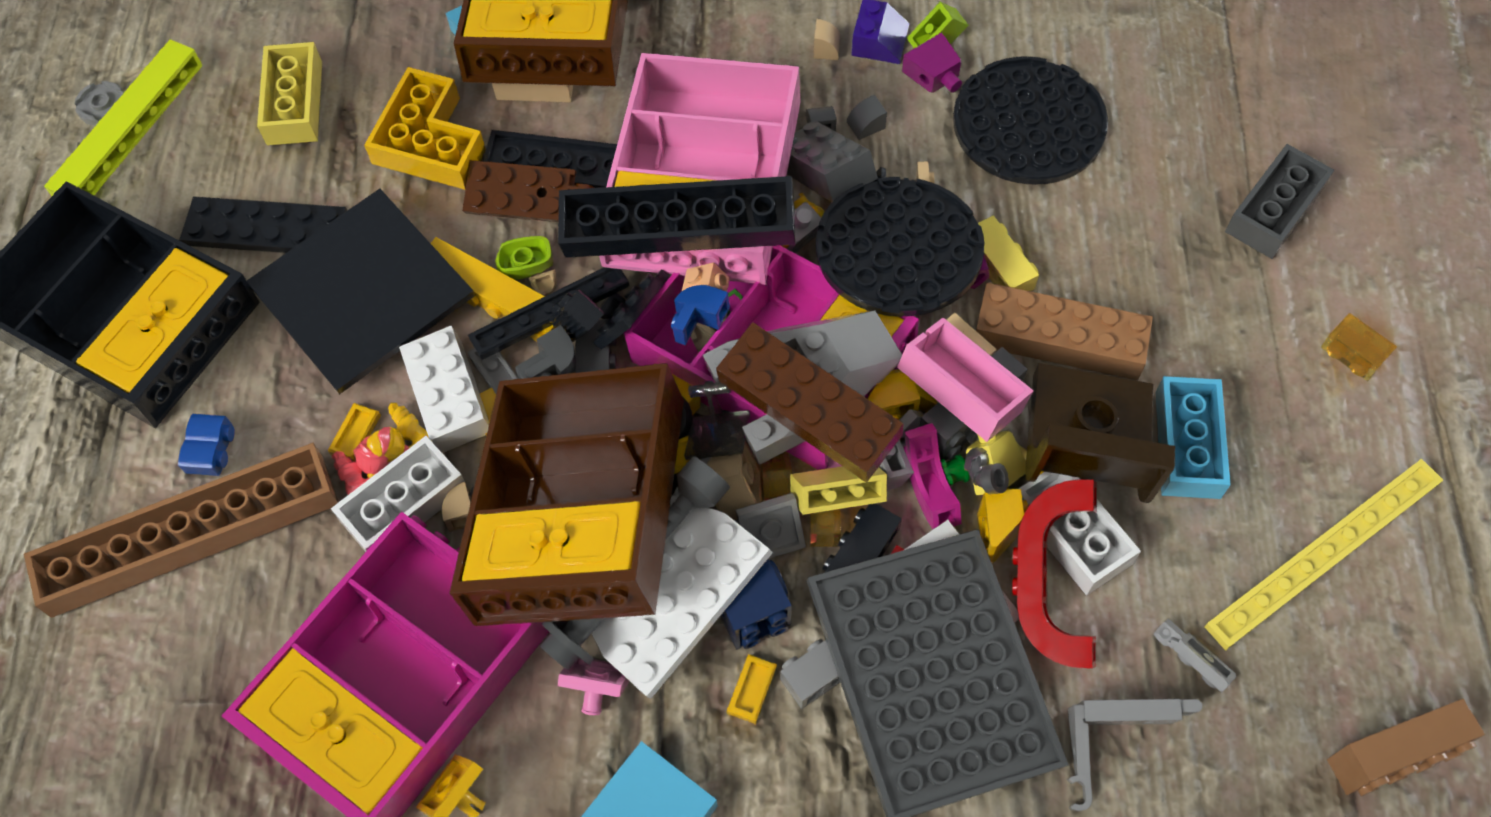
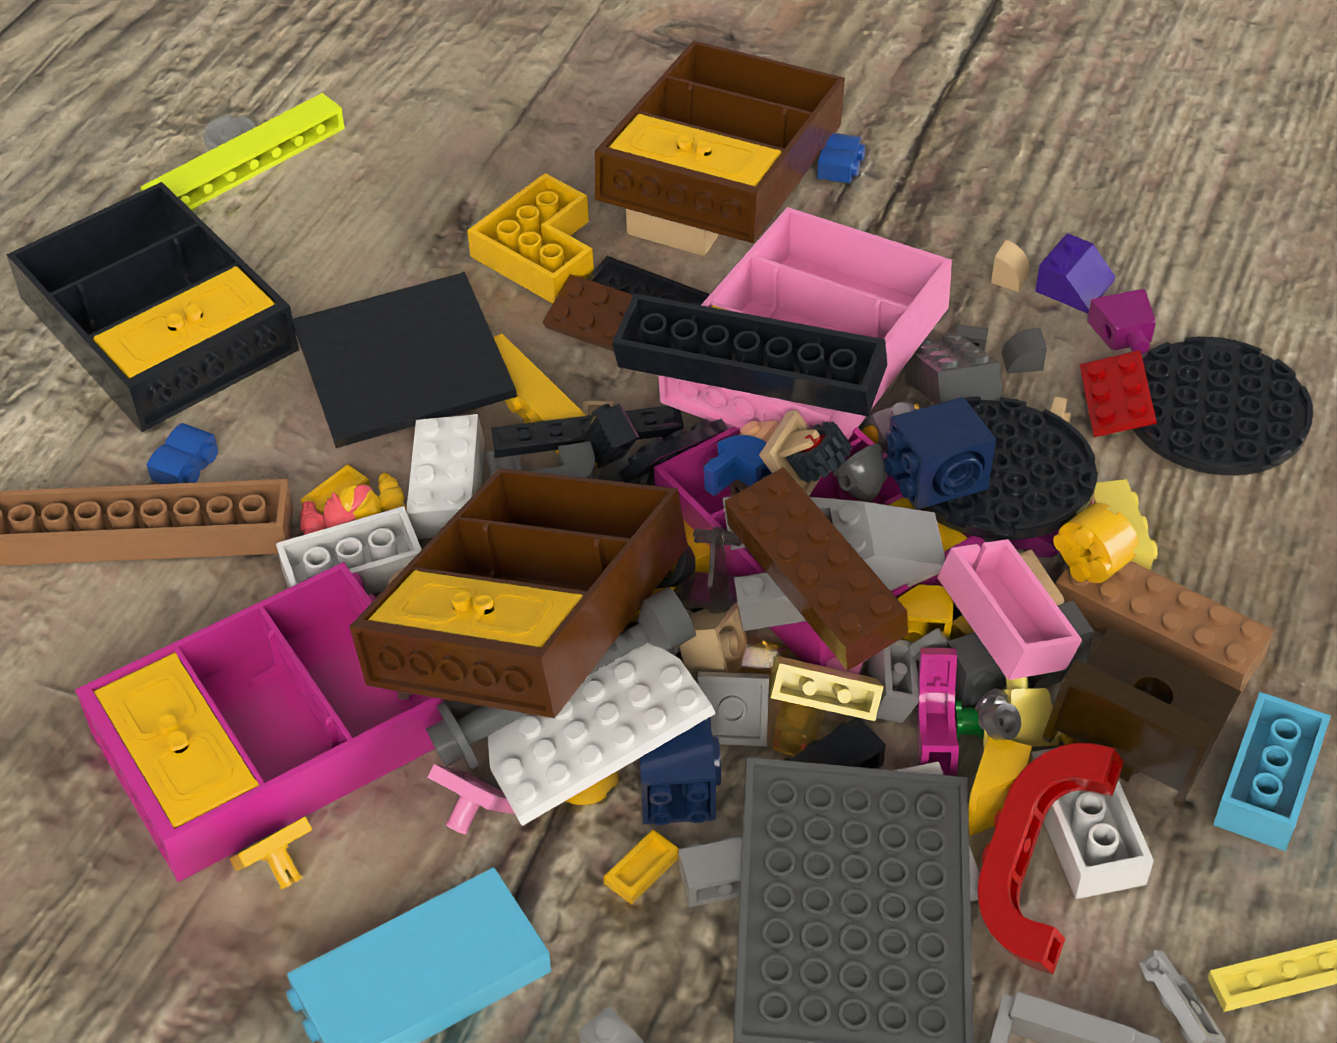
camera: 20 degrees right, 15 degrees down
black plate [179,196,347,253] -> none
light yellow brick [257,42,322,145] -> none
lime piece [495,236,553,280] -> none
lime slope [907,2,969,48] -> none
none -> plate [759,410,852,496]
none -> dark grey helmet [833,444,887,502]
none -> dark blue brick [884,397,996,510]
none -> yellow brick [1053,503,1138,583]
none -> red plate [1080,350,1157,438]

